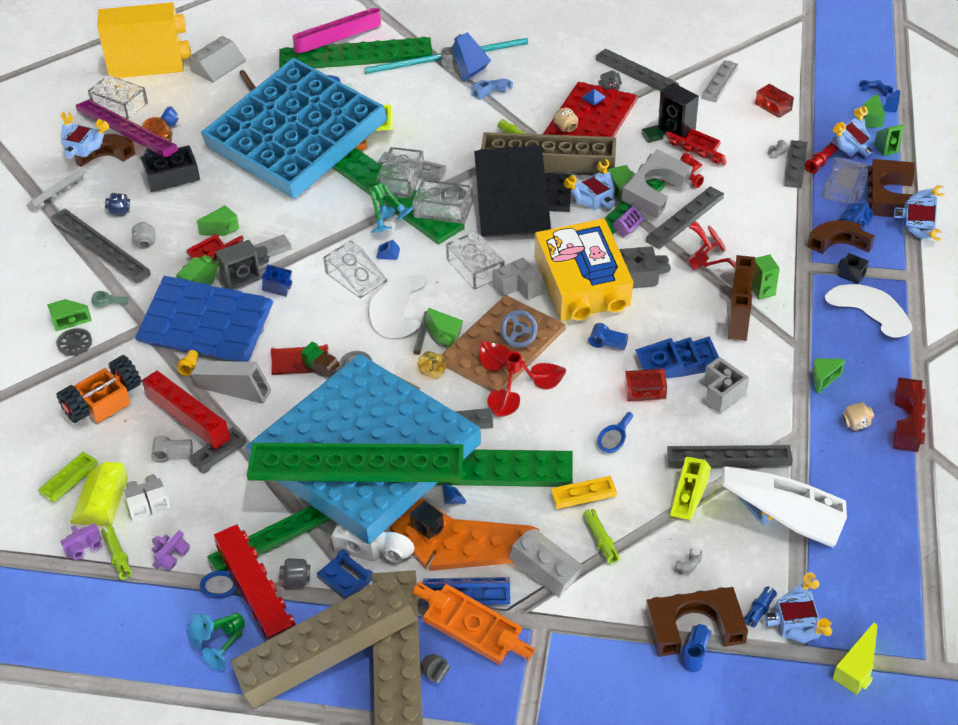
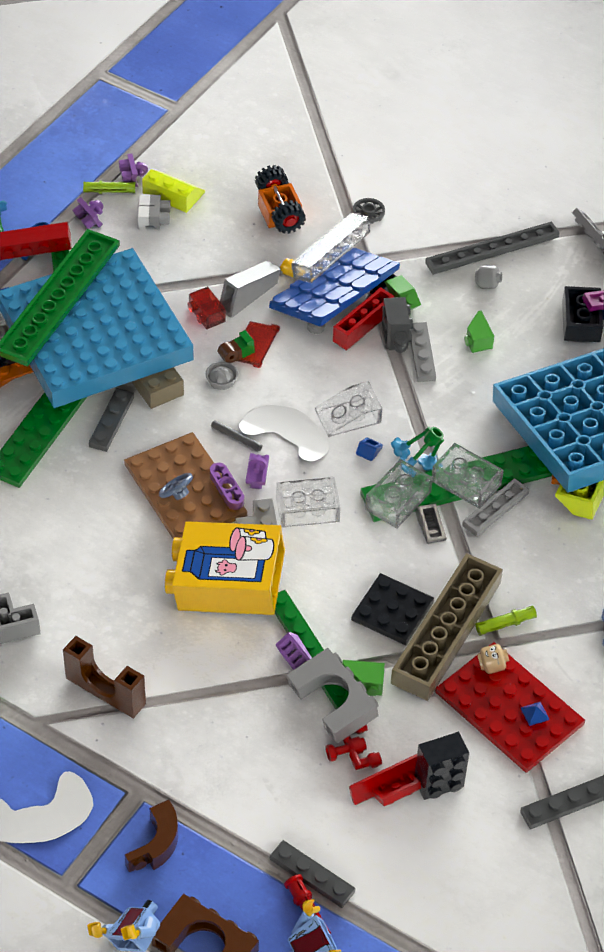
camera: 110 degrees right, 5 degrees up
lime plate [38,452,98,503] -> none
bright green slope [47,299,92,331] -> none
sand green plate [91,291,129,307] -> none
dark blue head [105,193,130,216] -> none
red brick [141,370,231,449] -> none
light grey piece [151,436,193,463] -> none
red bracket [183,234,244,267] -> none
dark grey plate [189,427,247,474] -> none
clear blue head [261,264,293,297] -> none
dark grey head [279,558,311,587] -> none
clear yellow head [417,351,446,378] -> none
bright green slope [425,308,463,347] -> none
blue slope [442,484,467,504] -> none
black piece [474,145,551,238] -> none
red plant [479,341,566,417] -> none
torso [564,159,615,210] -> none
blue piece [588,323,629,350] -> none
blue piece [597,412,634,453] -> none
dark grey head [598,70,622,90] -> none
dark grey hinge [619,246,671,289] -> none
clear red brick [624,369,667,402] -> none
blue slope [635,336,719,379] -> none
dark grey plate [646,186,724,250] -> none
red plant [687,221,736,270] -> none
light grey plate [702,60,739,103] -> none
bright green brick [752,254,780,299] -> none
clear red brick [755,83,794,118] -> none
light grey arm [768,140,787,159] -> none
clear piece [821,157,869,204] -> none
blue bracket [838,202,873,231] -> none
black brick [838,253,869,284] -> none
none -> clear red brick [187,286,226,330]
none -> medium lavender beam [210,463,244,510]
none -> medium lavender hips [246,453,269,489]
none -> clear brick [292,213,370,283]
none -> red brick [333,287,395,351]

